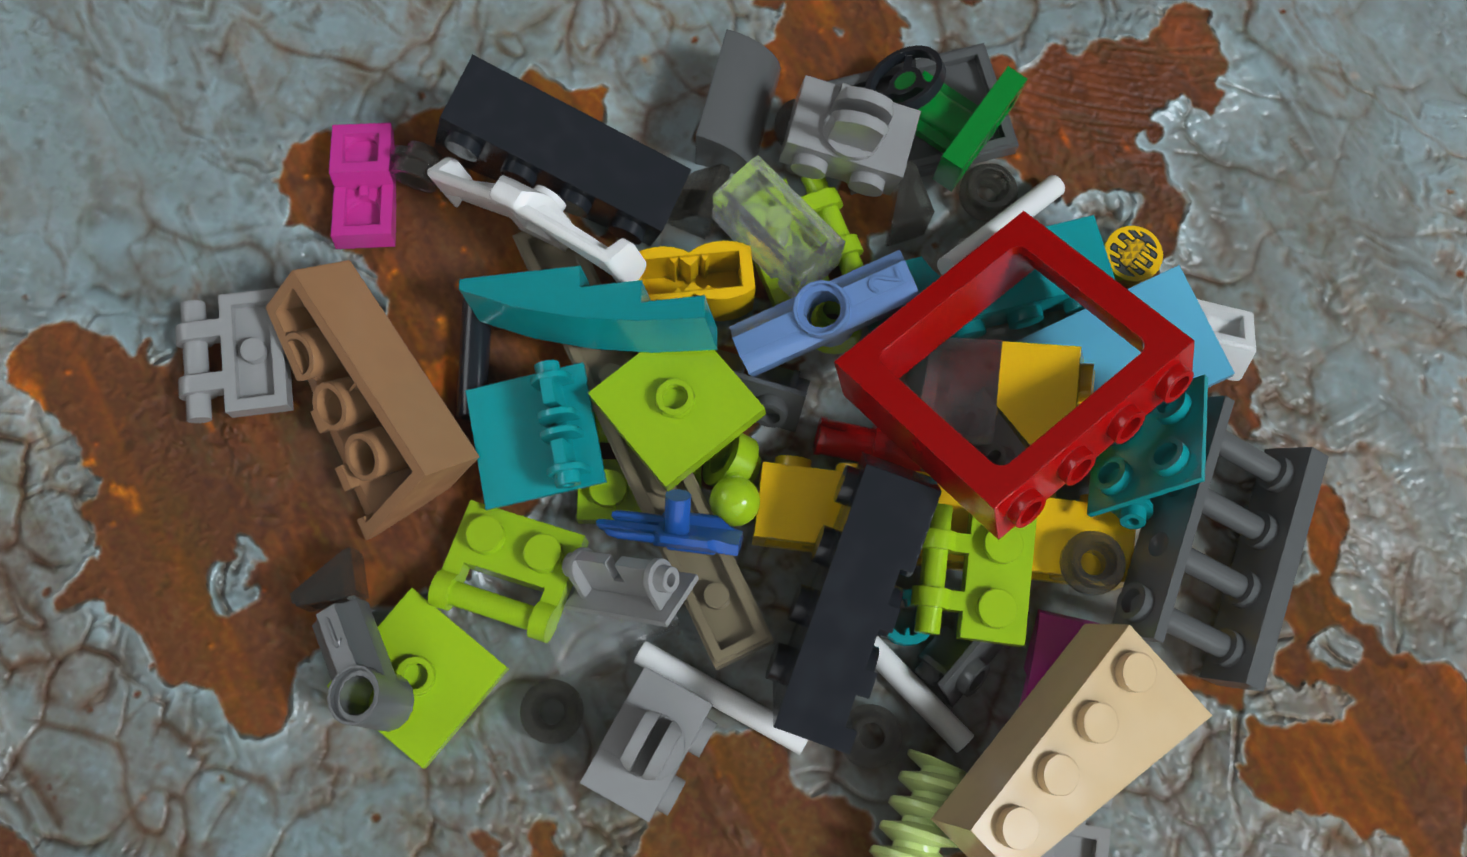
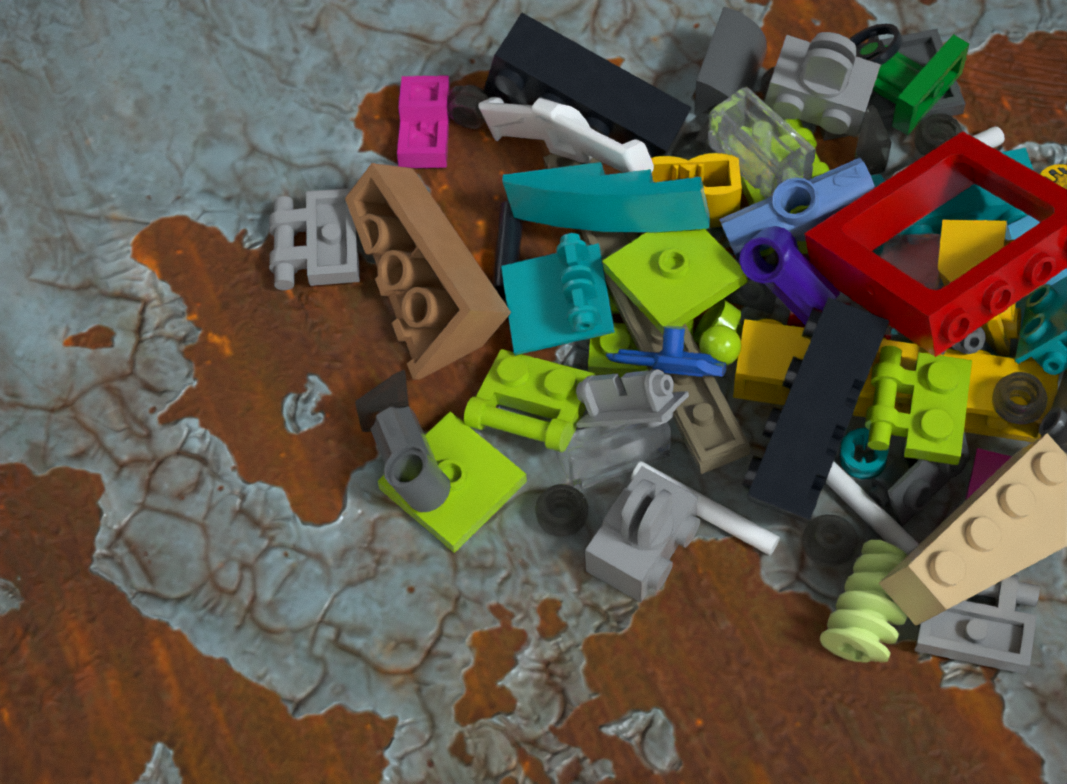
camera: 15 degrees right, 15 degrees down
none -> dark purple piece [739,226,841,326]

